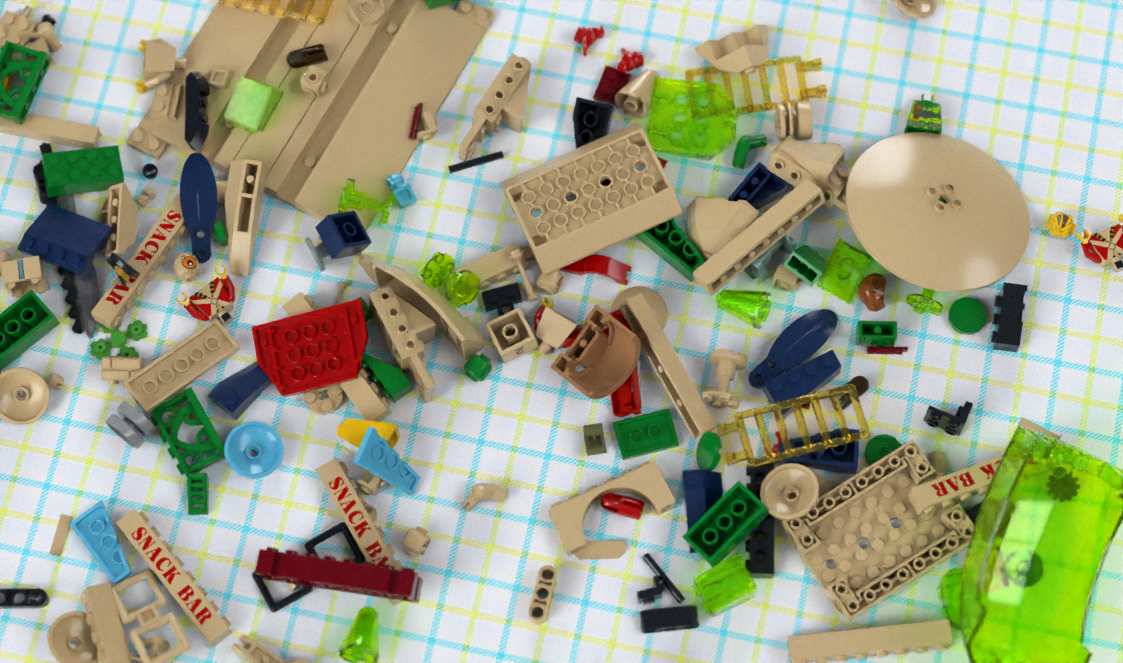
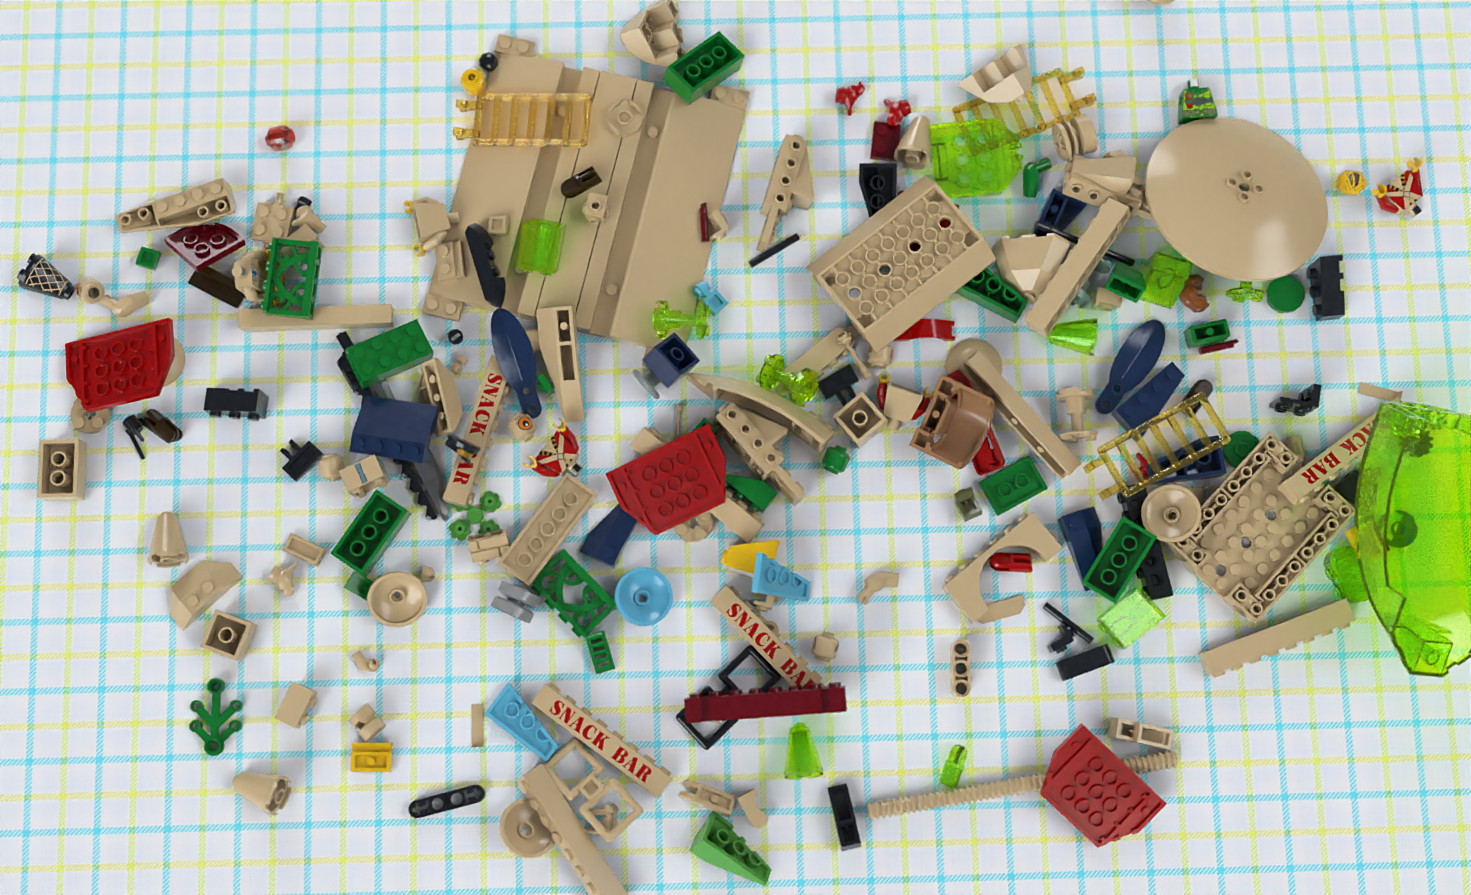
camera: 20 degrees left, 10 degrees up
green tile [696,432,722,471] -> none
none -> black bar [1034,221,1135,267]

